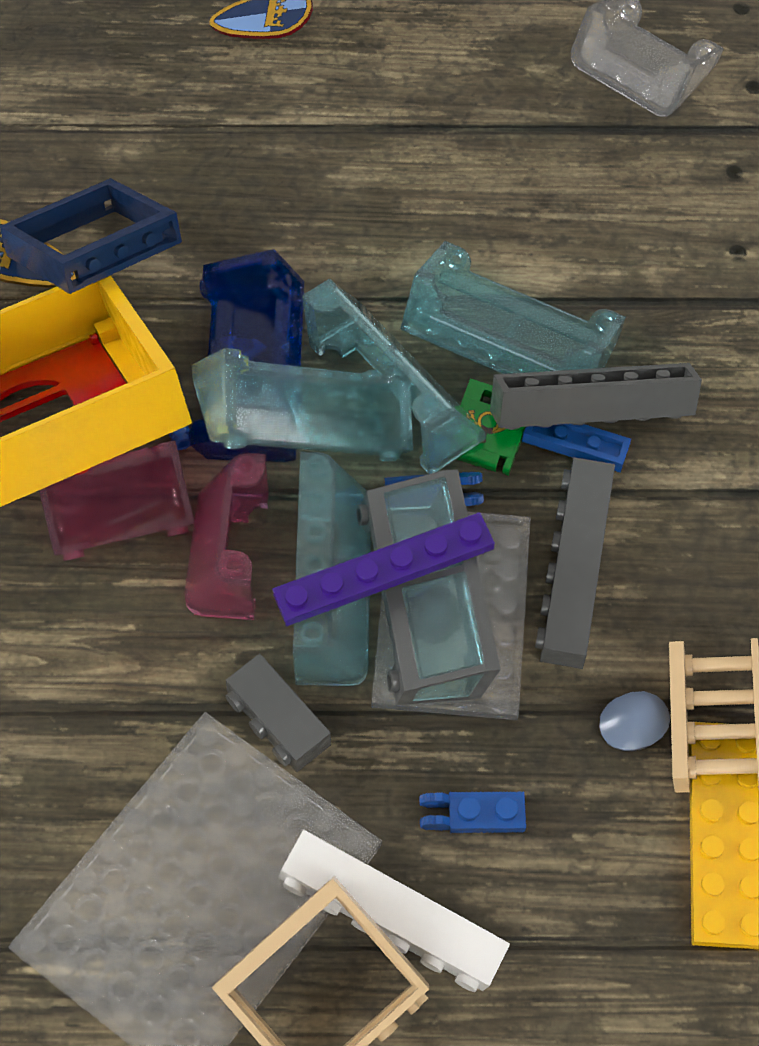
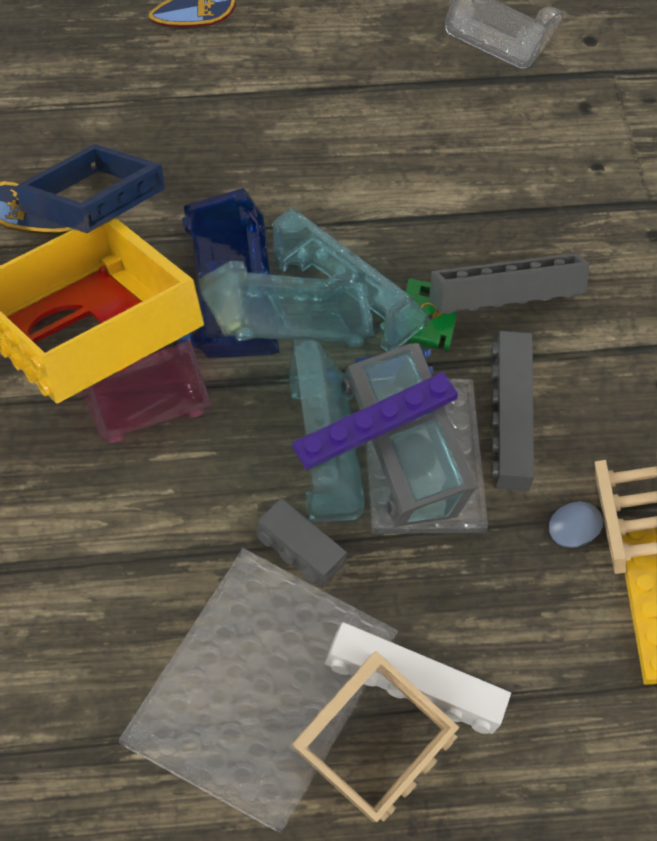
camera: 15 degrees left, 5 degrees down
clear pink windscreen [184,453,269,620] -> none
clear light blue windscreen [400,241,626,374] -> none
blue hinge [419,792,526,833] -> none
blue plate [522,424,631,473] -> none

